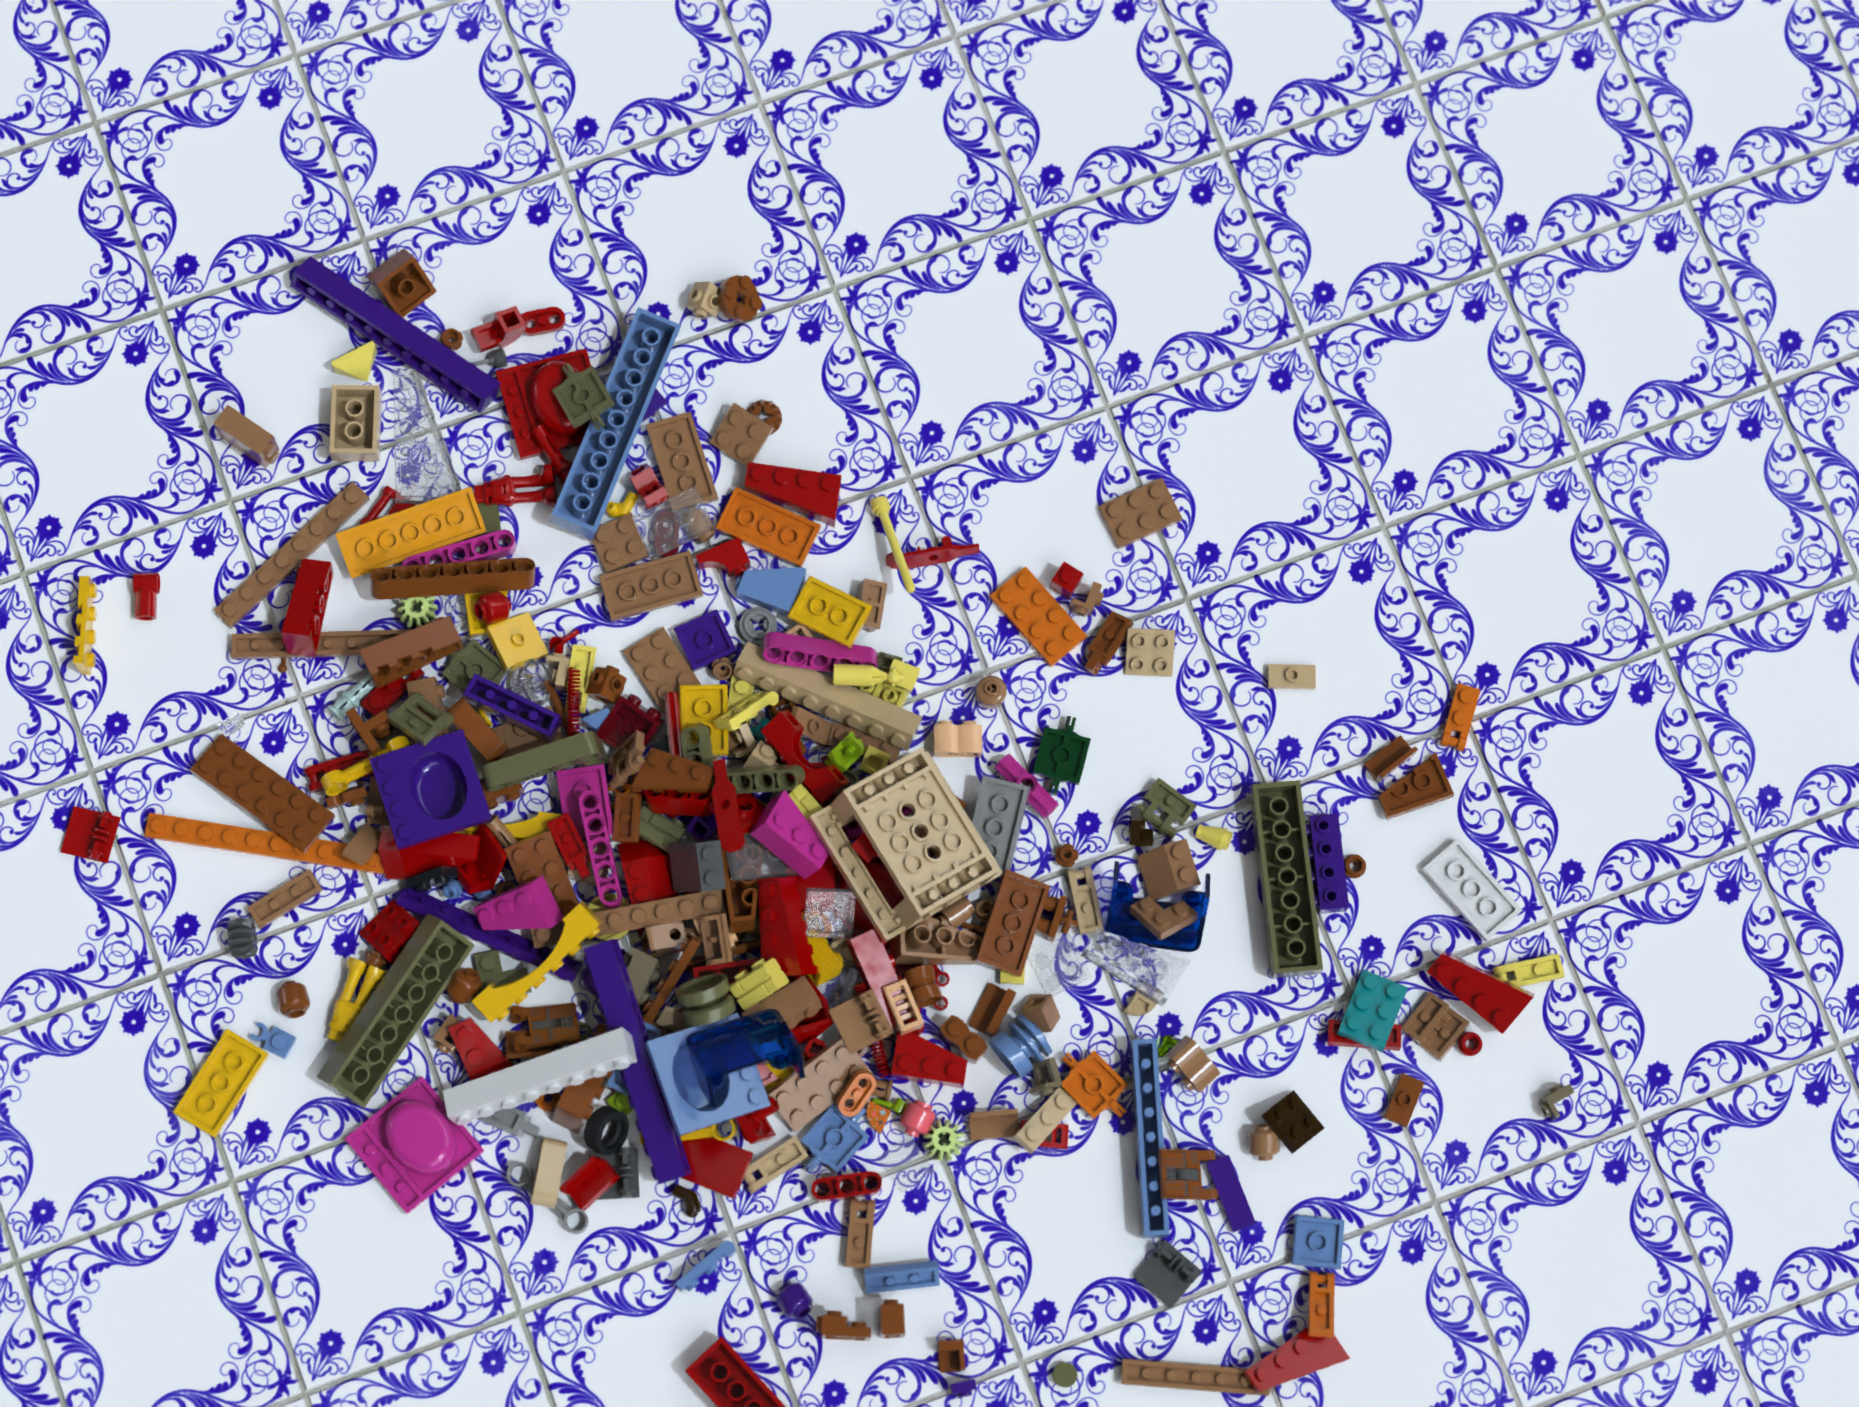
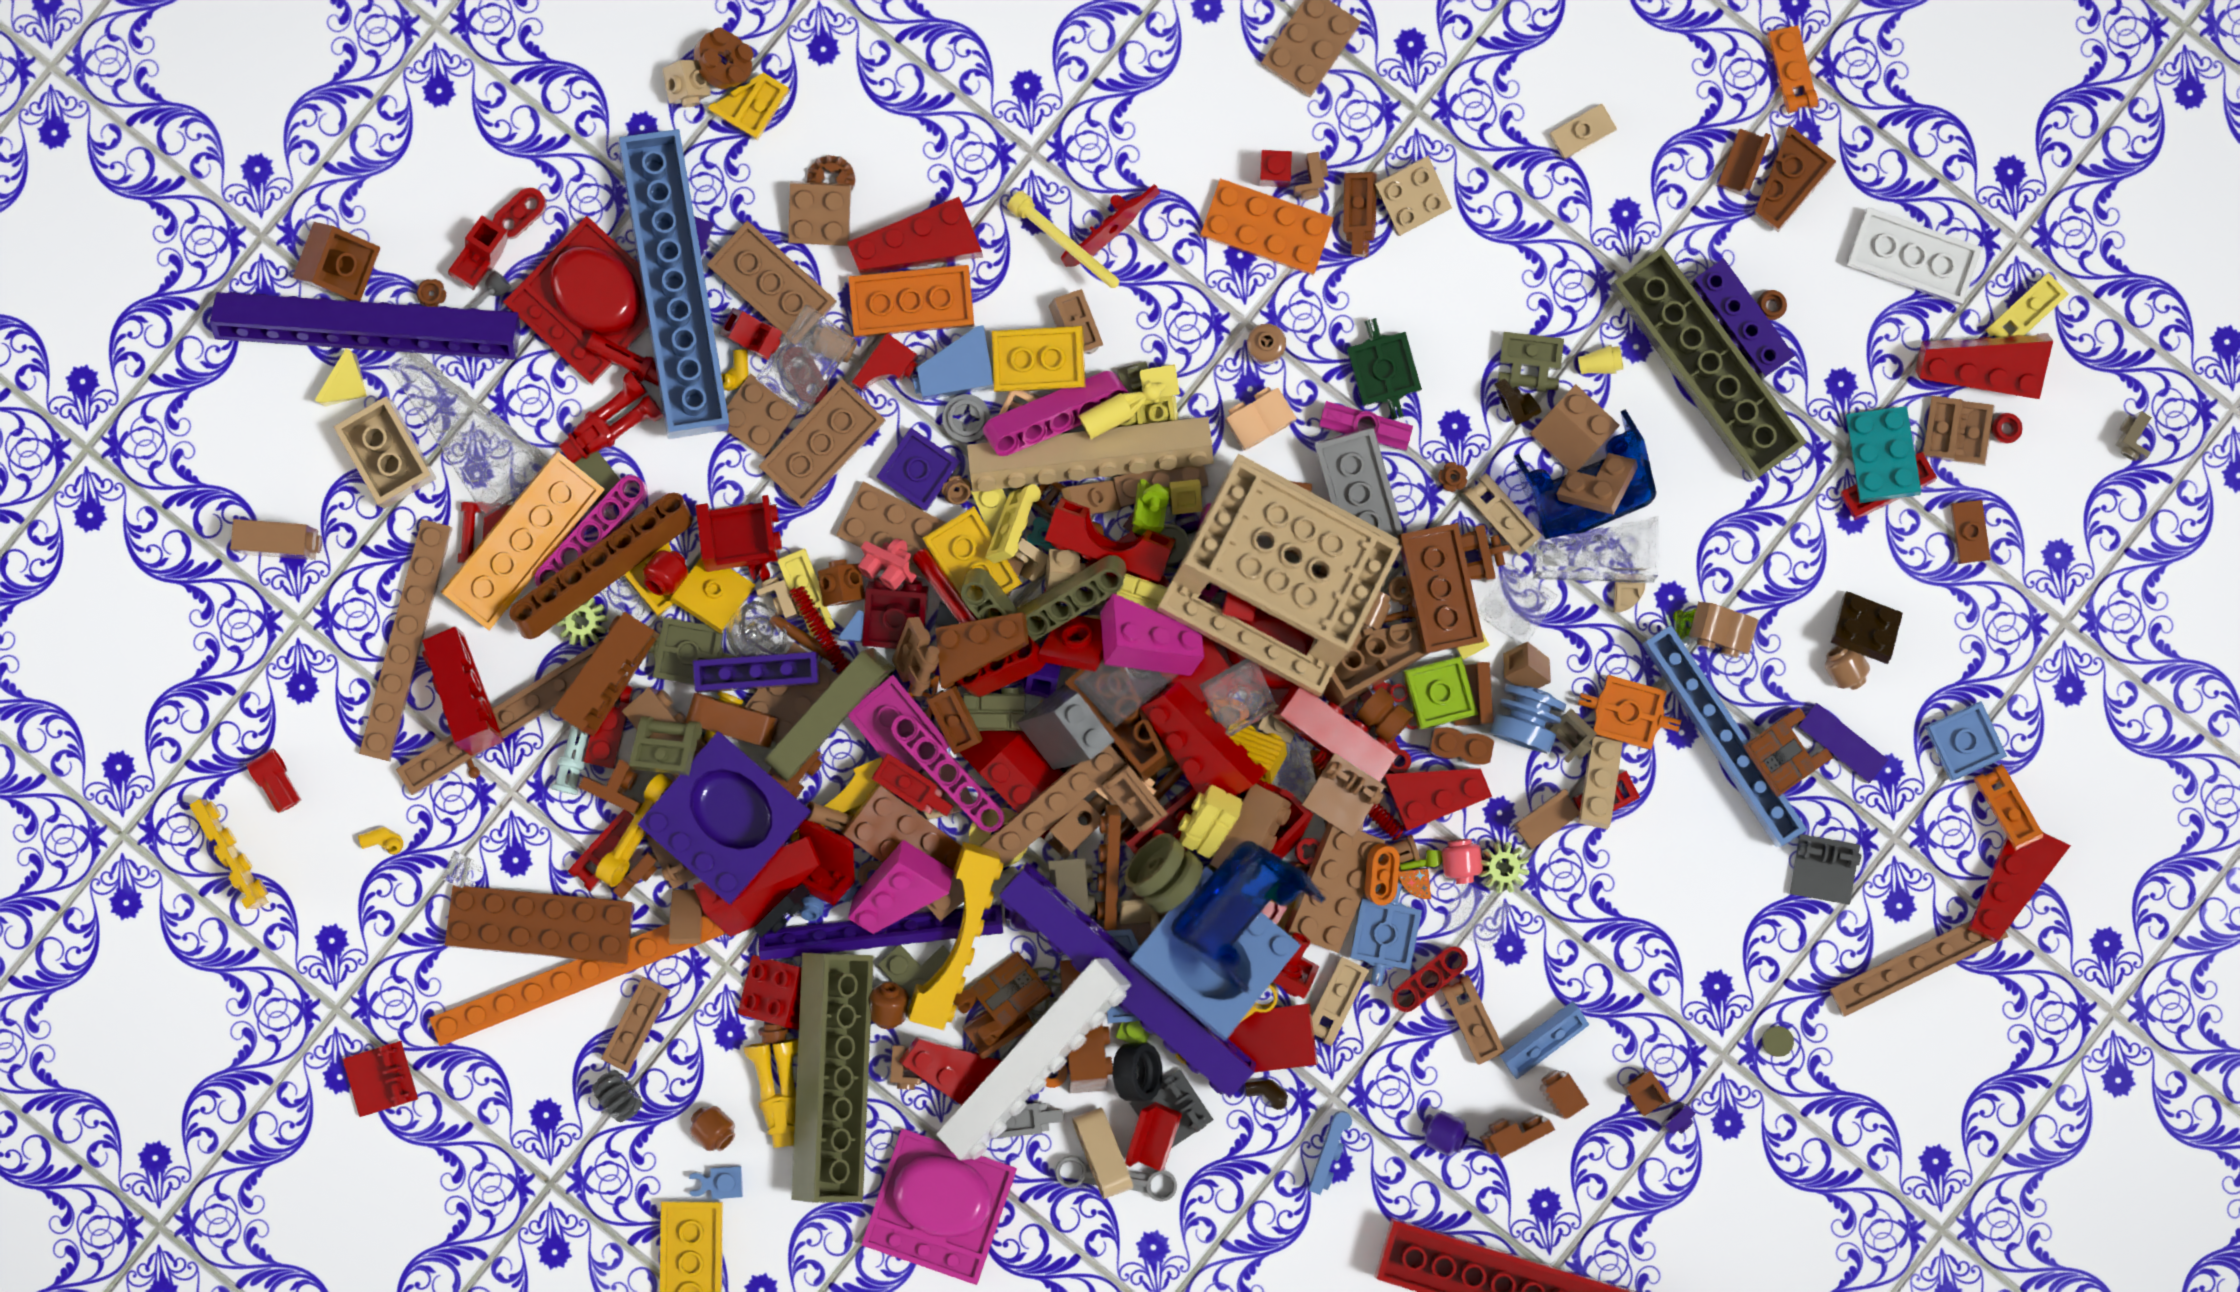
camera: 20 degrees left, 10 degrees up
olive plate [552,364,615,430] -> none
red piece [712,758,746,853] -> none
light nougat slope [883,979,924,1036] -> none
none -> yellow arm [358,827,404,855]
none -> red panel [696,495,783,572]
none -> yellow wing [708,72,790,141]
none -> coral hips [858,538,917,591]
none -> lime plate [1402,656,1478,731]

